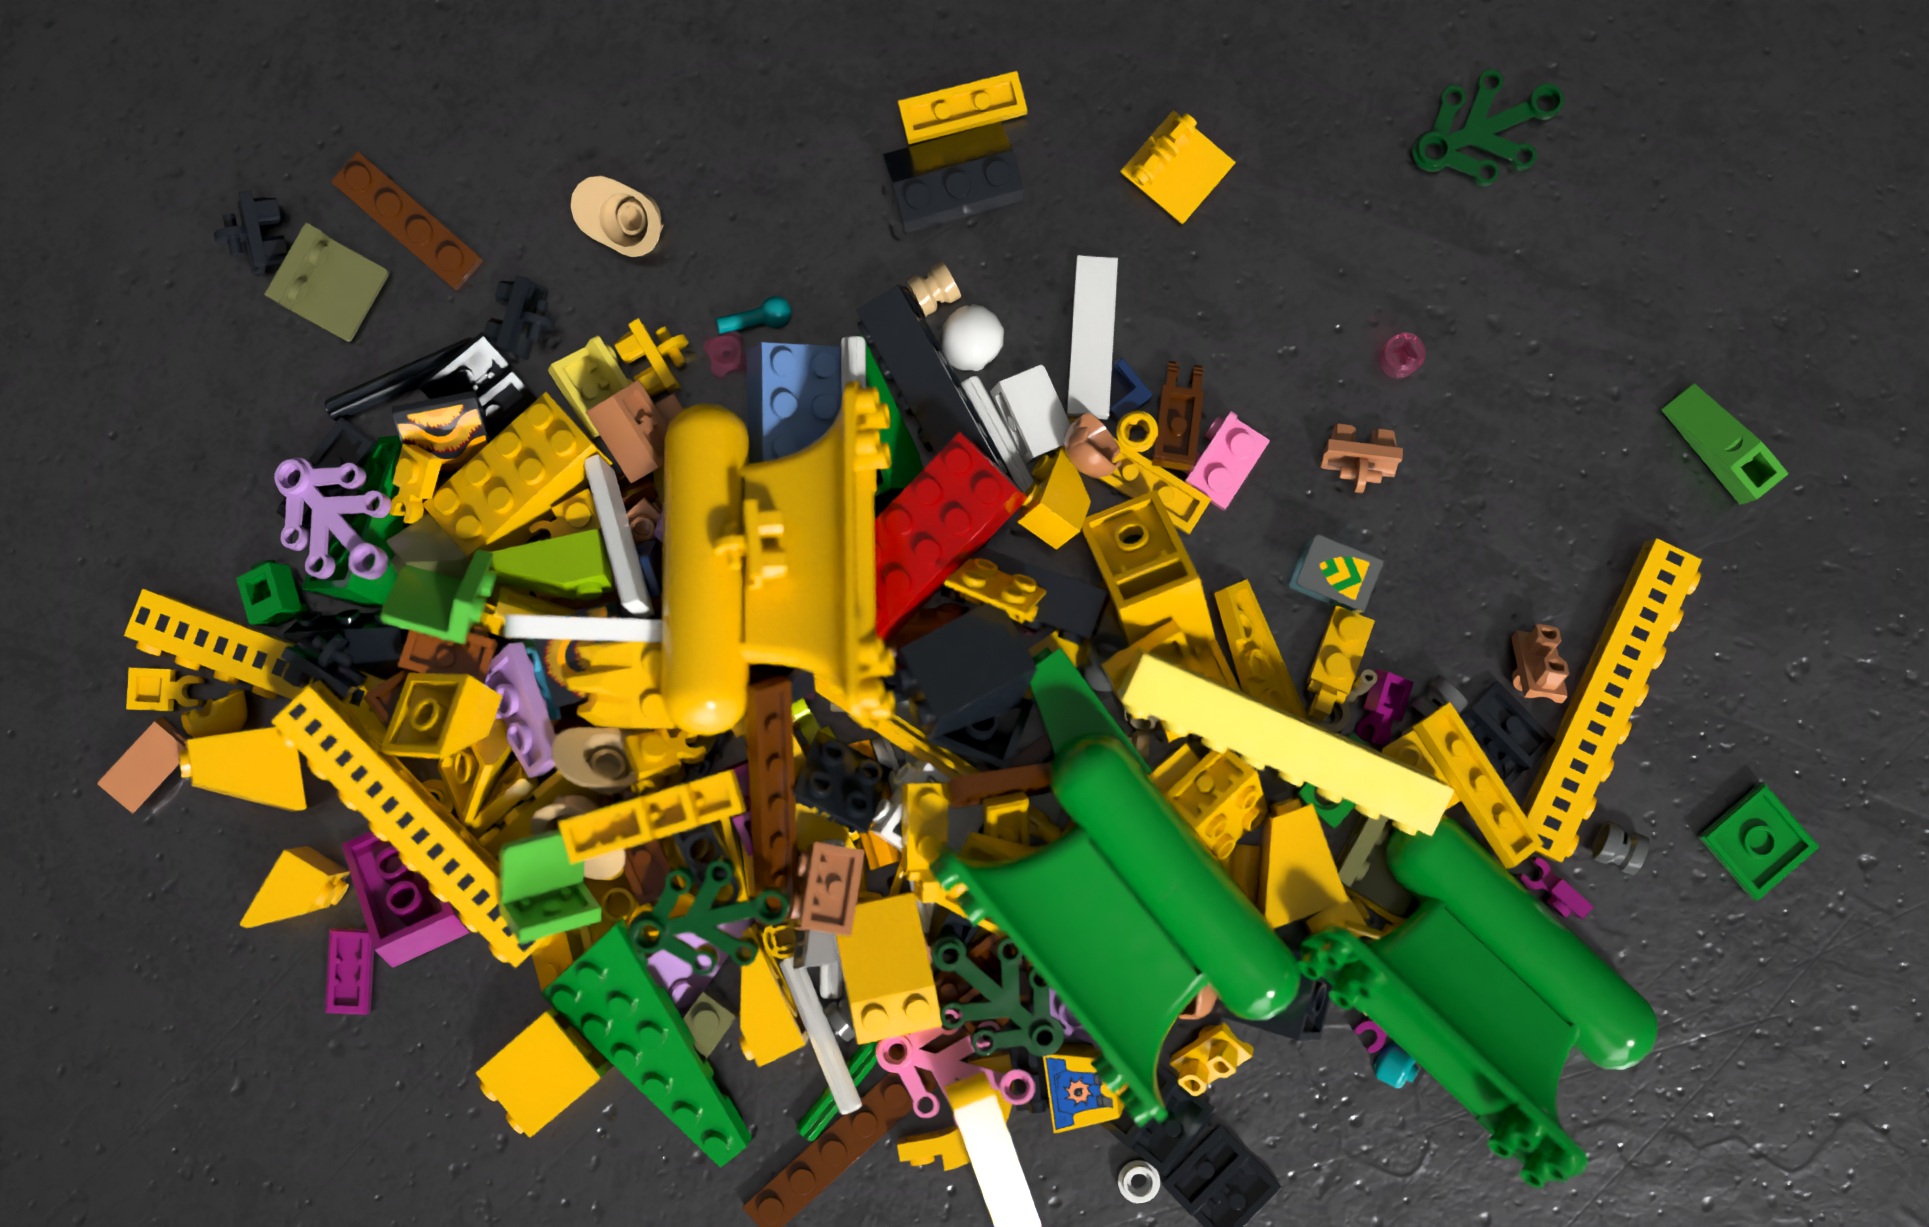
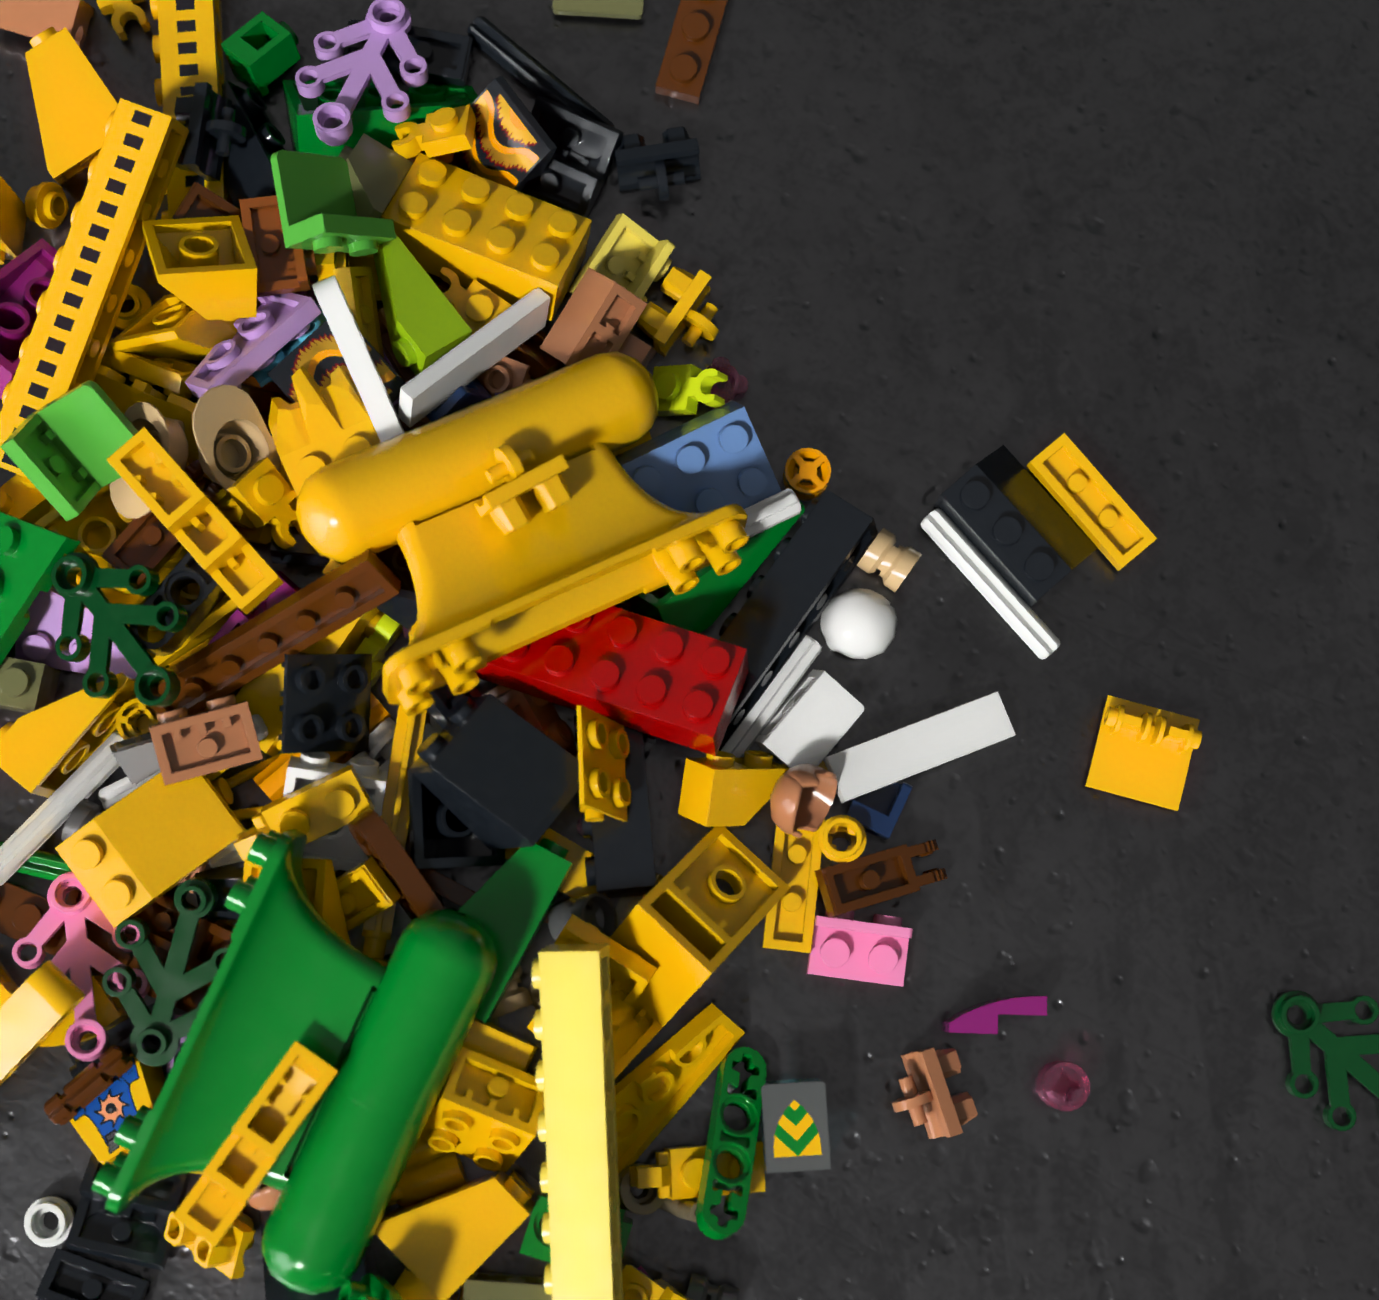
camera: 60 degrees right, 5 degrees down
yellow hair [181,689,248,738] -> none
tan piece [570,176,664,257] -> none
teal bar [714,296,792,334] -> none
magenta plate [1356,669,1414,746] -> none
none -> yellow plate [25,181,68,229]
none -> reddish brown axle [43,1045,133,1125]
none -> yellow slope [172,1041,339,1247]
none -> neon yellow plate [653,364,728,416]
none -> green beam [696,1047,767,1240]
none -> light orange wheel [782,448,831,501]
none -> white axle [921,508,1061,659]
none -> magenta slope [943,995,1047,1034]

